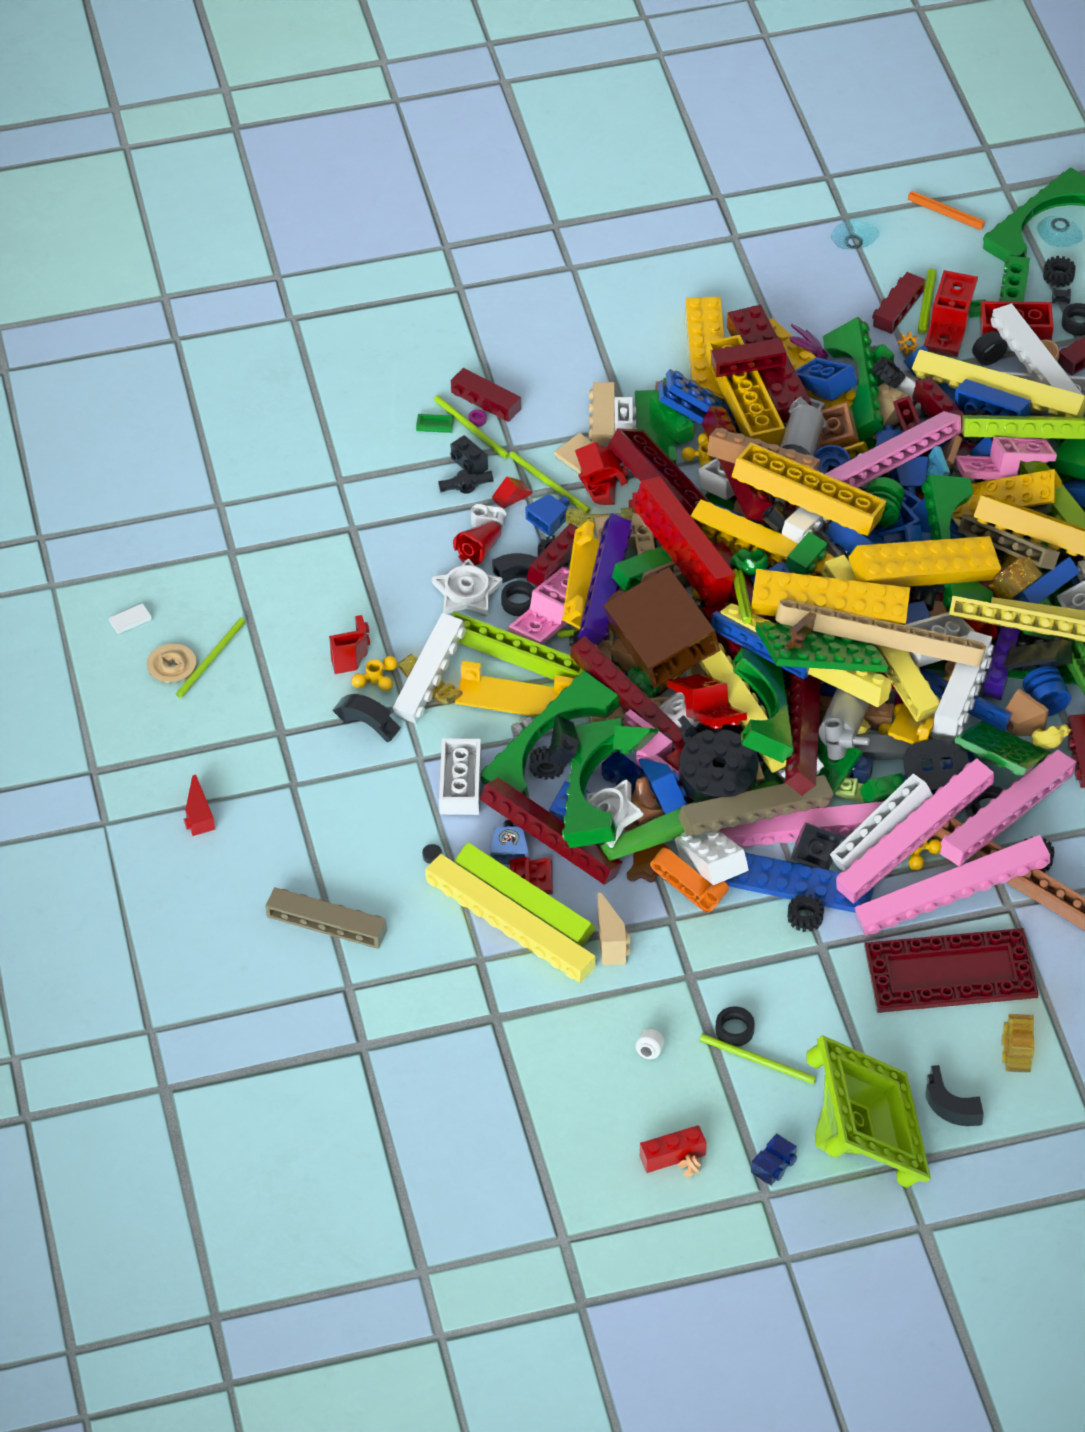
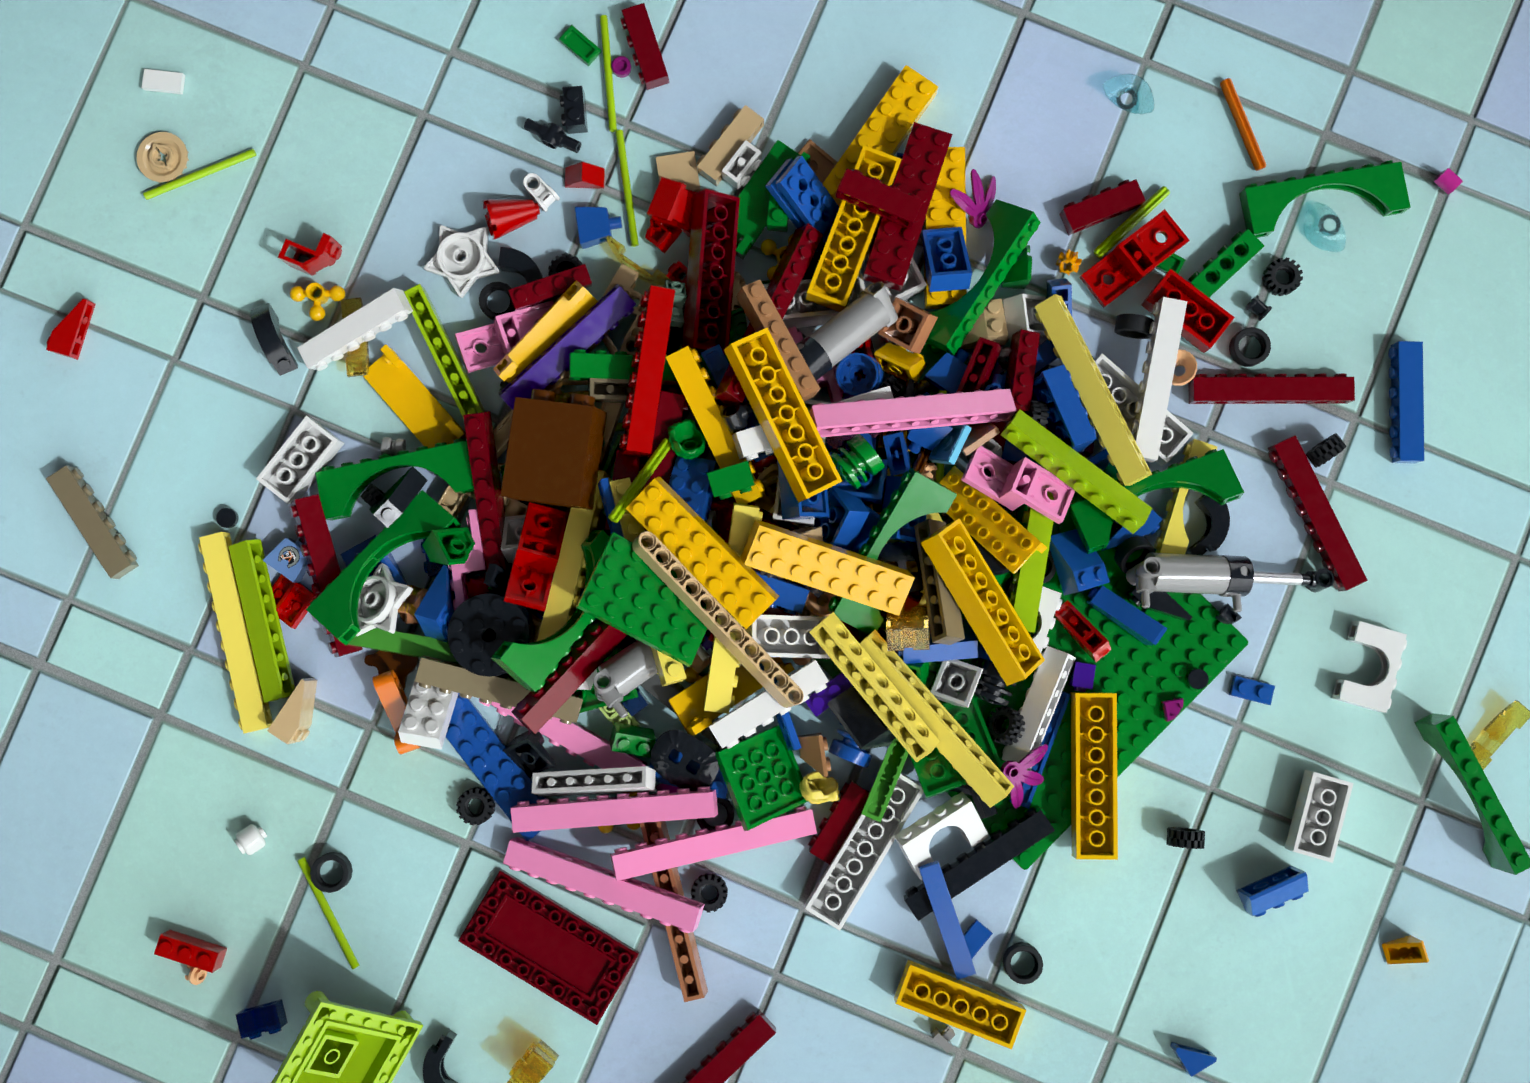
camera: 40 degrees right, 35 degrees up
reddish brown hinge [786,612,816,649] -> none
black tyre [872,356,906,388] -> none

